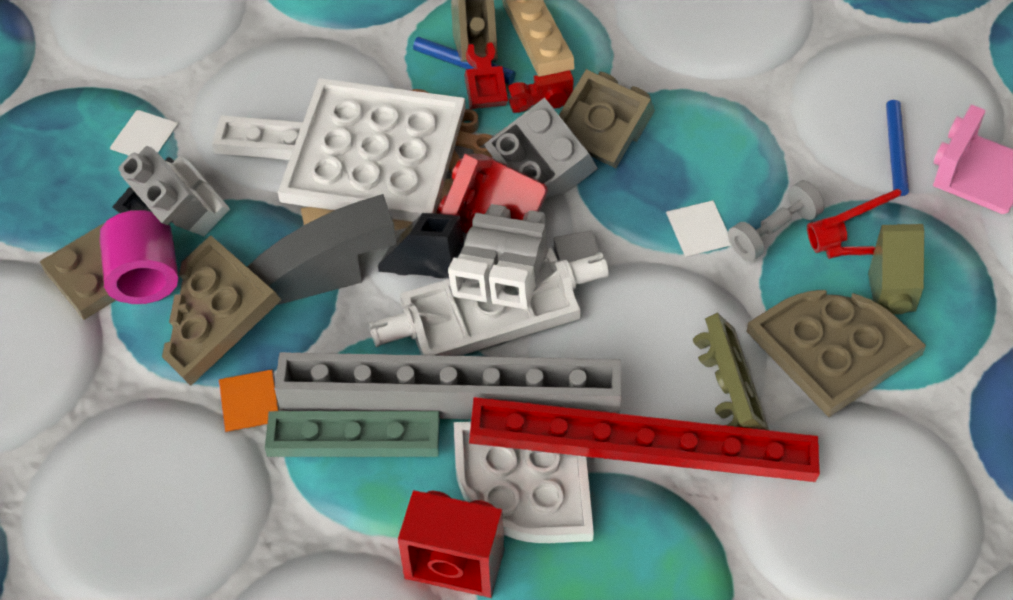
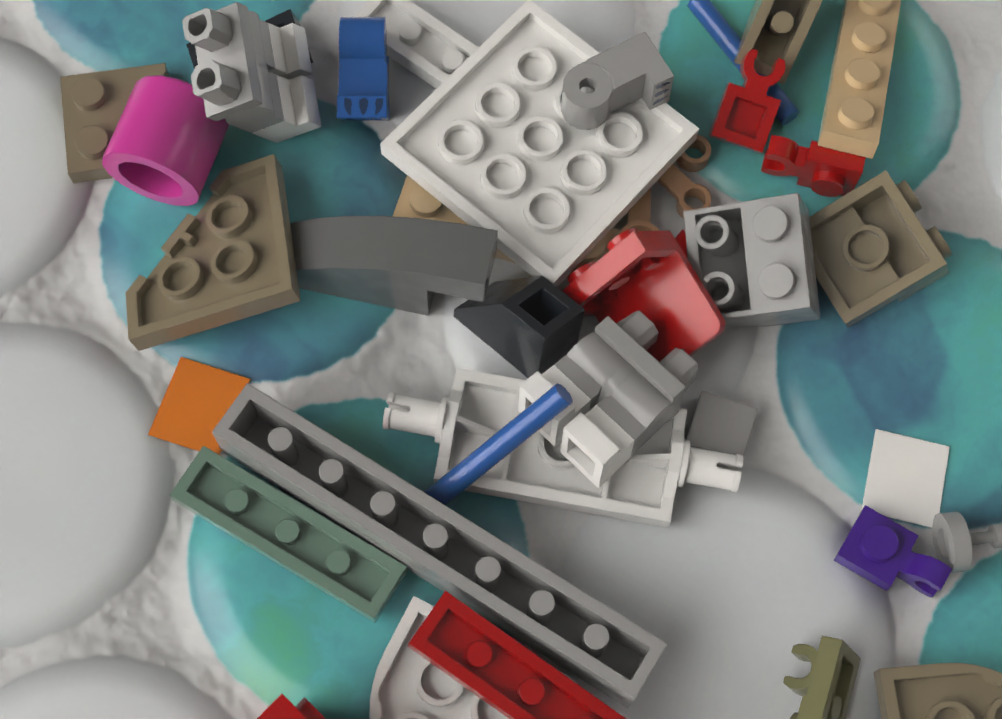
camera: 25 degrees right, 15 degrees up
none -> blue leg [337,17,390,121]
none -> blue bar [424,383,573,505]
none -> light grey leg [561,32,674,130]
none -> dark purple plate [833,505,952,598]

